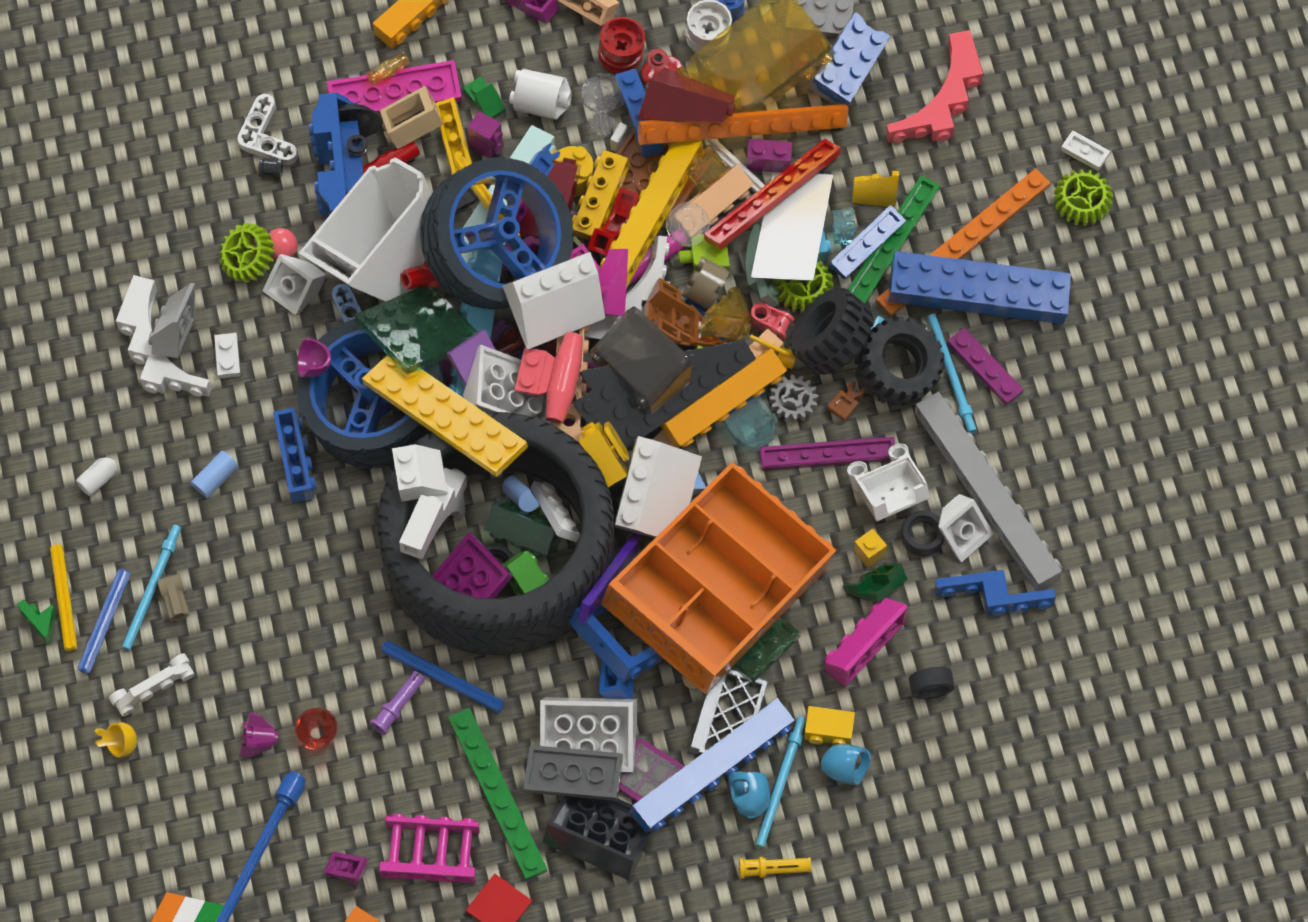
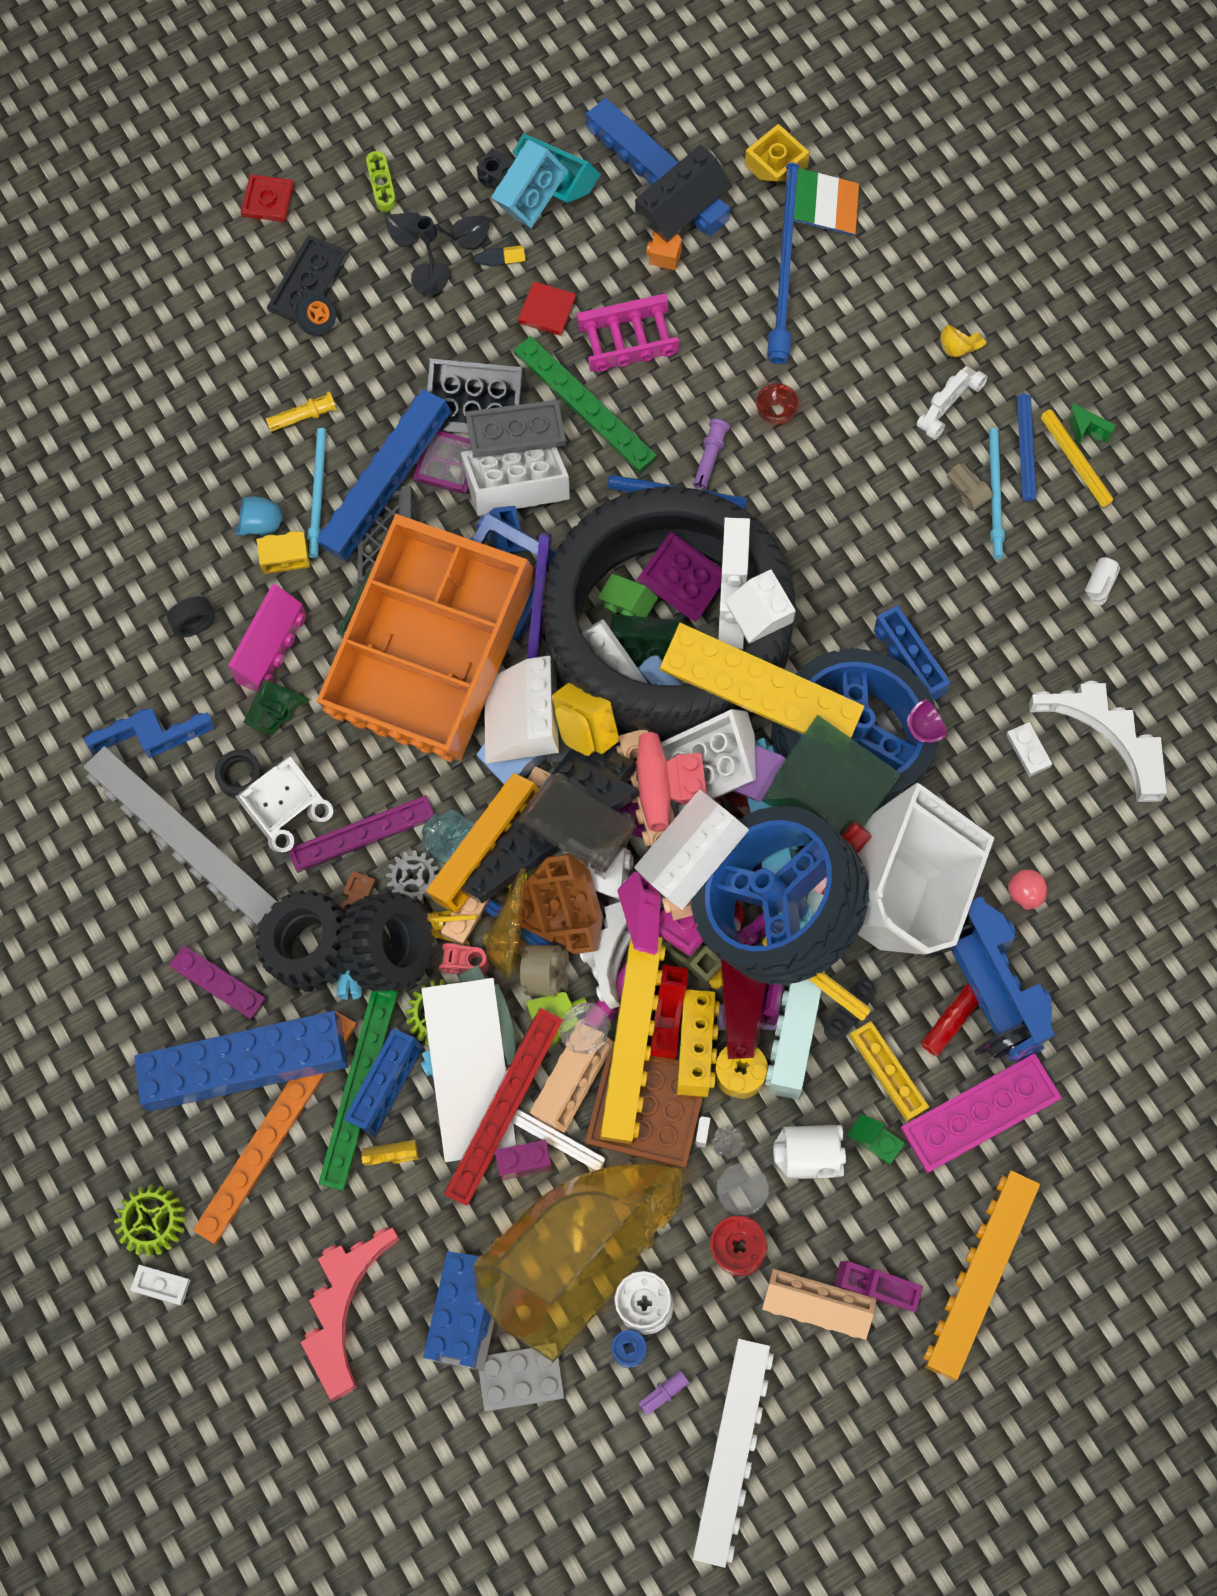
camera: 165 degrees right, 5 degrees up
light grey slope [148,283,195,358] -> none
light blue brick [190,451,238,499] -> none
lime gear [218,223,276,283] -> none
white beam [238,94,298,165] -> none
magenta brick [239,713,278,757] -> none
black bush [259,158,283,178] -> none
white slope [262,254,327,315] -> none
magenta slope [324,852,368,888] -> none
black bush [347,135,368,157] -> none
clear yellow pin [366,52,410,85] -> none
tan window [380,86,443,149] -> none
magenta brick [467,111,504,158] -> none
blue plate [529,143,560,177] -> none
blue arch [615,69,663,158] -> none
dark red slope [638,67,736,122] -> none
orange plate [638,104,848,145] -> none
red plate [641,48,684,83] -> none
clear yellow cylinder [686,145,729,193] -> none
dark azure piece [728,772,770,818] -> none
clear light blue brick [832,209,856,245] -> none
yellow brick [854,529,887,568] -> none
medium azure bar [927,314,977,434] -> none
white slope [939,494,994,562] -> none

